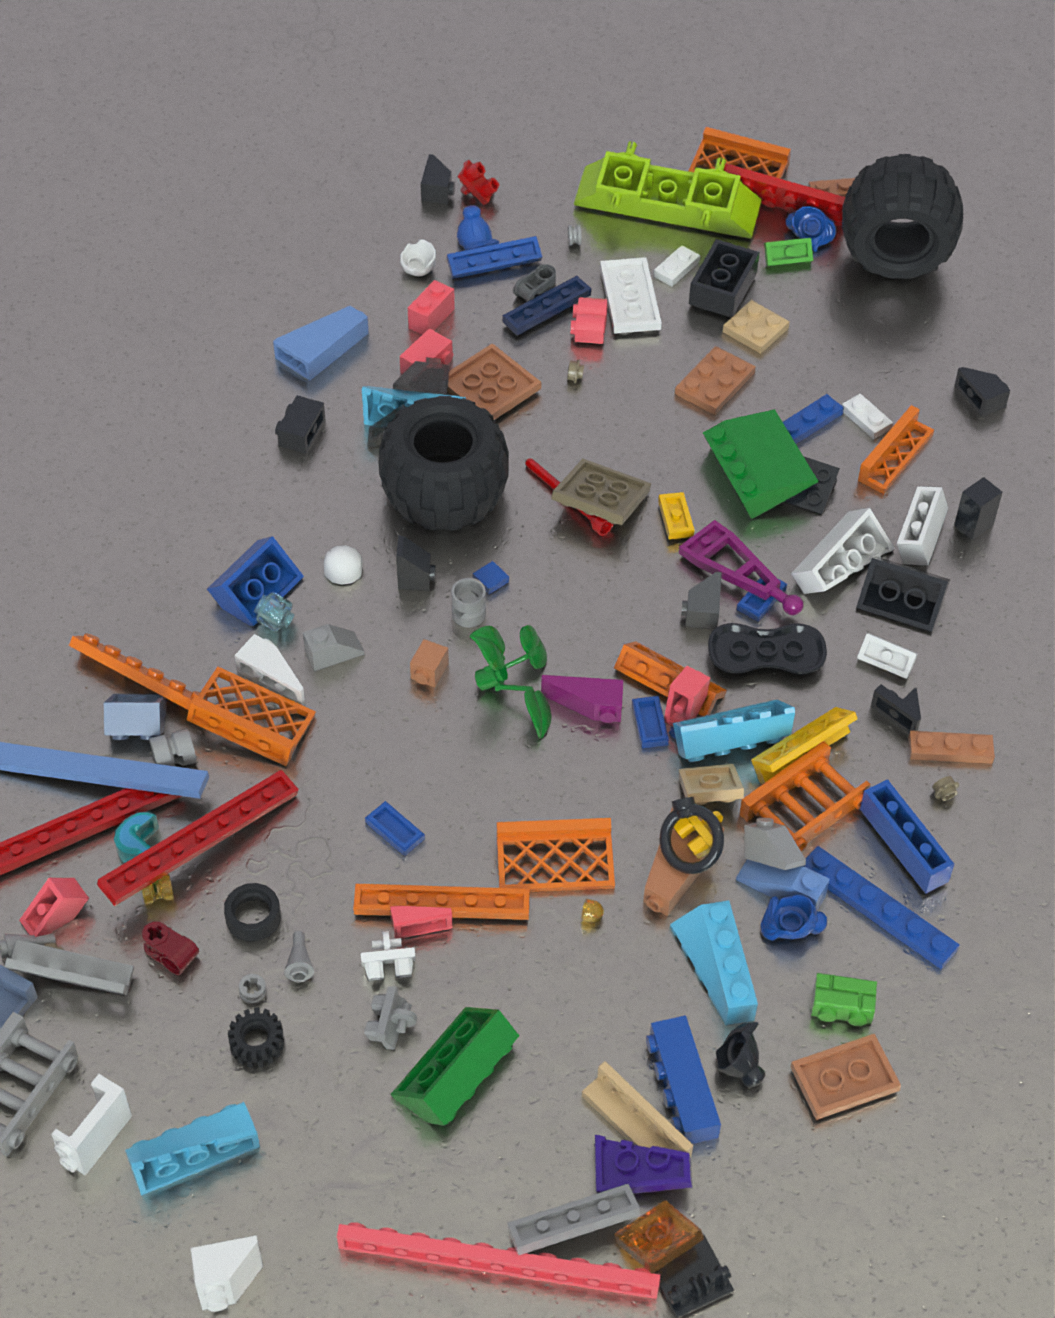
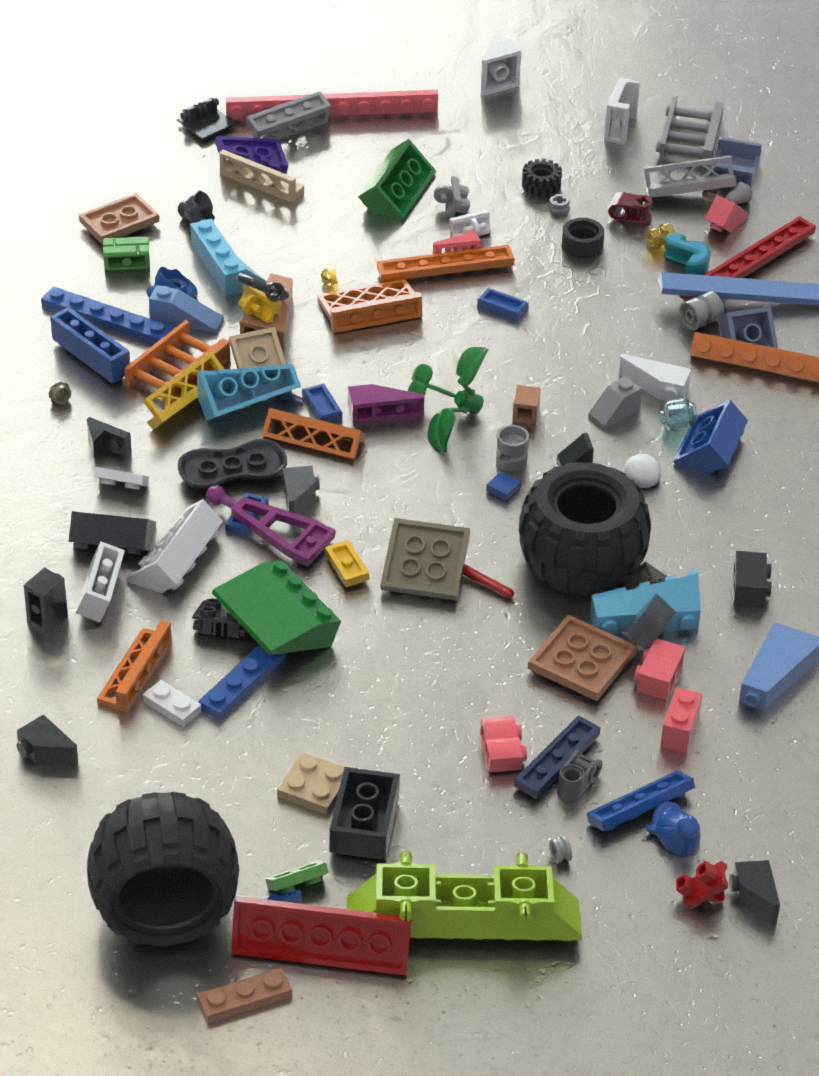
camera: 165 degrees right, 10 degrees down
red plate [97,769,299,906] -> none
medium azure wedge [125,1102,260,1196] -> none
orange fence [187,667,316,766] -> none
light grey cone [284,931,314,982] -> none
white hair [400,239,436,276] -> none
dark tan plate [567,359,584,383] -> none
white plate [600,257,661,334] -> none
clear orange plate [614,1200,704,1274] -> none
blue brick [646,1015,721,1144] -> none
white plate [653,245,700,287] -> none
coral slope [664,666,710,727] -> none
nougat plate [675,346,756,415] -> none
orange fence [688,127,791,179] -> none
light grey slope [744,818,806,870] -> none
nougat plate [909,731,995,764] -> none

